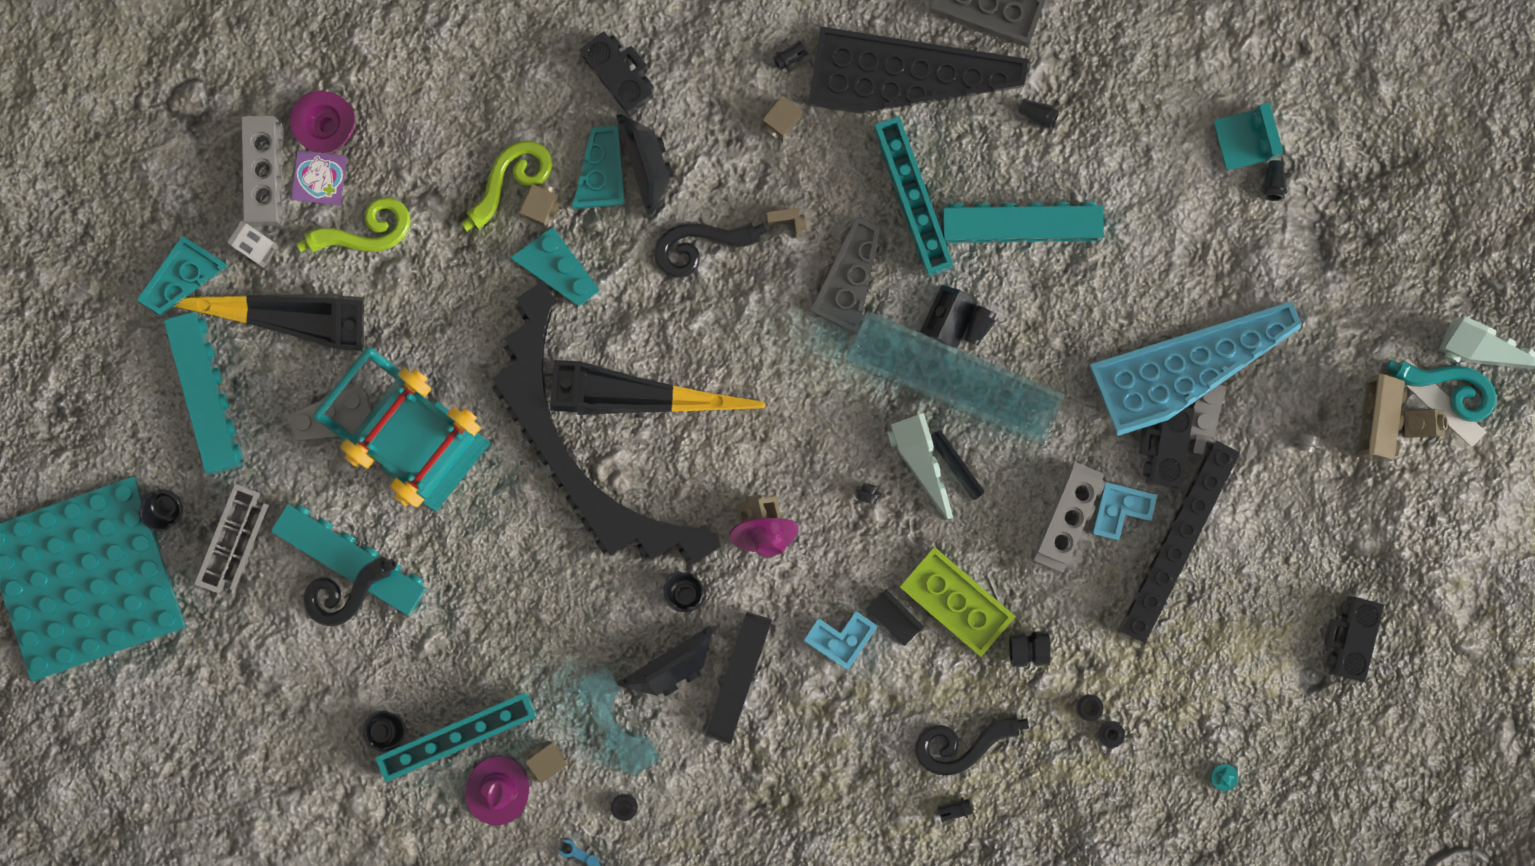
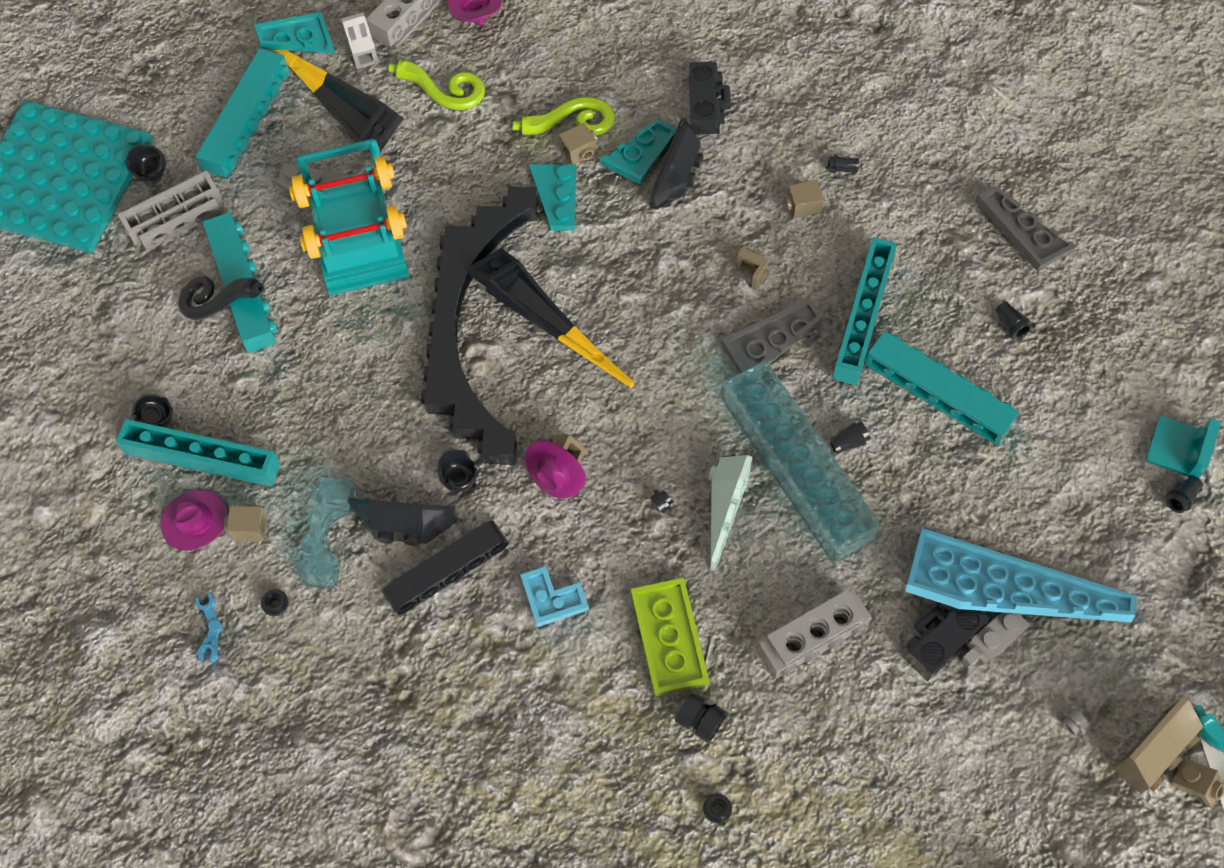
camera: 45 degrees right, 20 degrees down
sticker [291,151,347,205] -> none
black plant [654,222,767,278] -> none
black wing [808,27,1029,114] -> none
black panel [866,589,924,646] -> none
black plant [915,714,1029,776] -> none
black panel [920,285,978,349] -> none
black axle [931,430,984,500] -> none
black pin [938,797,973,823] -> none
medium azure plate [1092,482,1158,541] -> none
black plate [1098,721,1125,748] -> none
black brick [1117,440,1240,644] -> none

